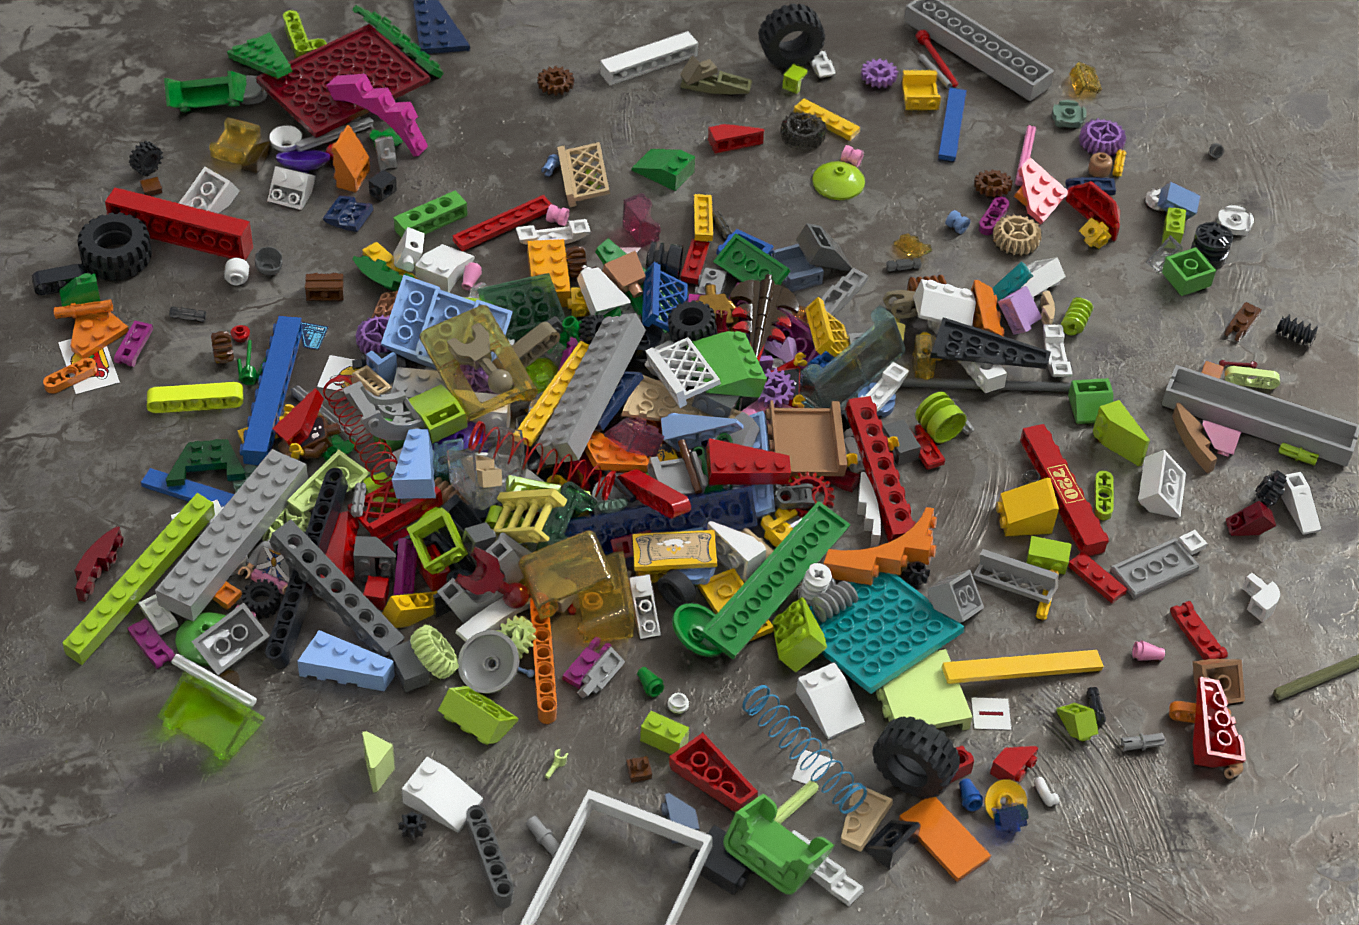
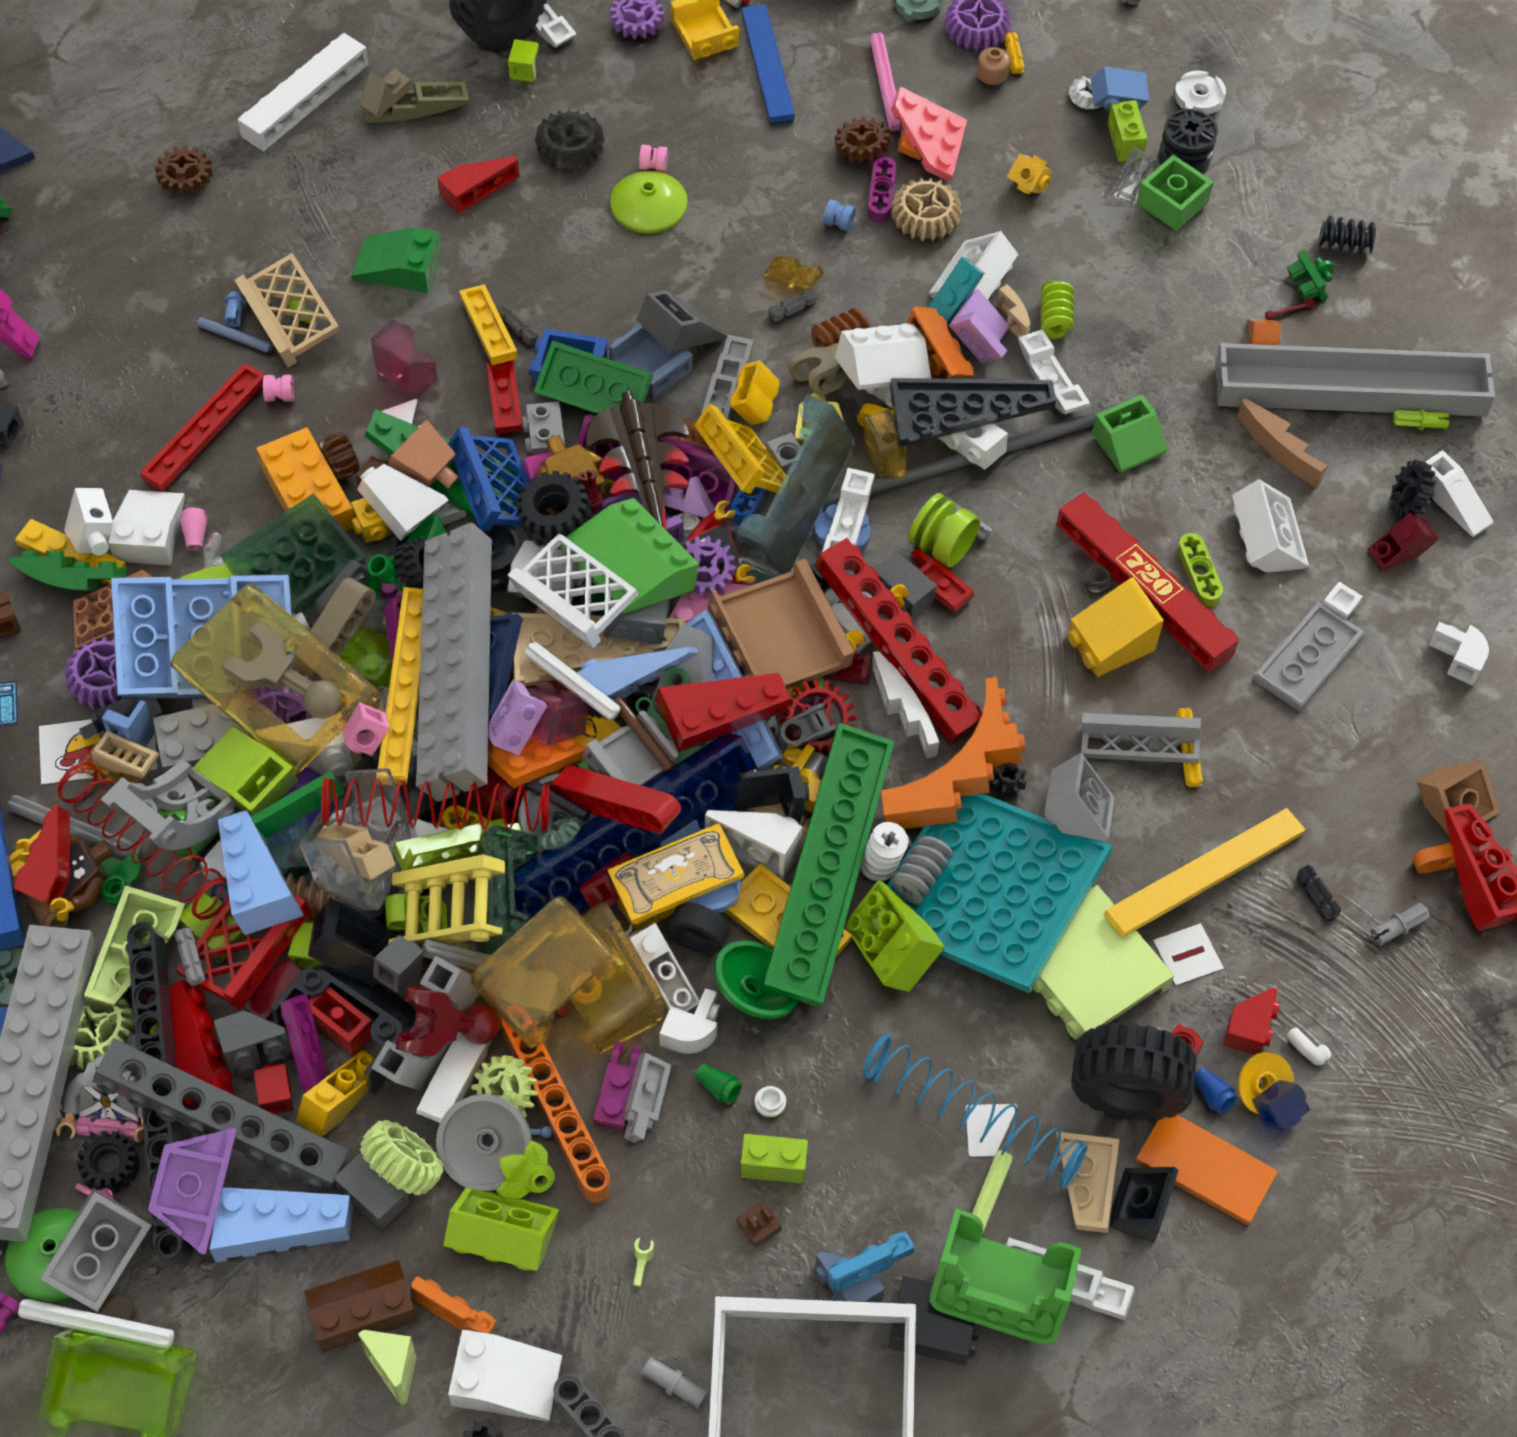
camera: 20 degrees left, 10 degrees up
orange tile [212,582,242,610] -> none
bright green brick [394,190,467,238] -> none
lime window [407,507,468,575] -> none
white slope [516,219,591,245] -> none
black wheel [646,241,683,280] -> none
red wedge [669,732,758,813] -> none
yellow plate [794,98,860,141] -> none
white slope [796,663,865,740] -> none
lime brick [1026,536,1071,574] -> none
lime slope [1056,703,1099,741] -> none
dark blue hinge [1065,177,1116,195] -> none
red wedge [1066,181,1120,241] -> none
red plate [1068,552,1127,604] -> none
lime slope [1093,400,1150,467] -> none
bright pink cone [1132,640,1165,661] -> none
red plate [1170,601,1228,660] -> none
bright pink slope [1202,420,1241,457] -> none
reddish brown hinge [1224,302,1262,342] -> none
yellowish green beam [1225,366,1280,389] -> none
none -> medium lavender wing [148,1128,237,1254]
none -> sand blue bar [197,317,273,354]
none -> green tile [251,771,344,839]
none -> reddish brown slope [304,1260,417,1353]
none -> bright pink brick [342,702,389,756]
none -> orange hinge [410,1276,496,1334]
none -> lavender bracket [488,680,547,755]
none -> lime plate [496,1140,555,1199]
none -> white axle [524,642,620,720]
none -> white brick [659,988,720,1054]
none -> yellow brick [730,360,780,426]
none -> black bracket [734,766,809,825]
none -> dark azure hinge [828,1231,915,1294]
none -> green hips [1287,250,1335,301]

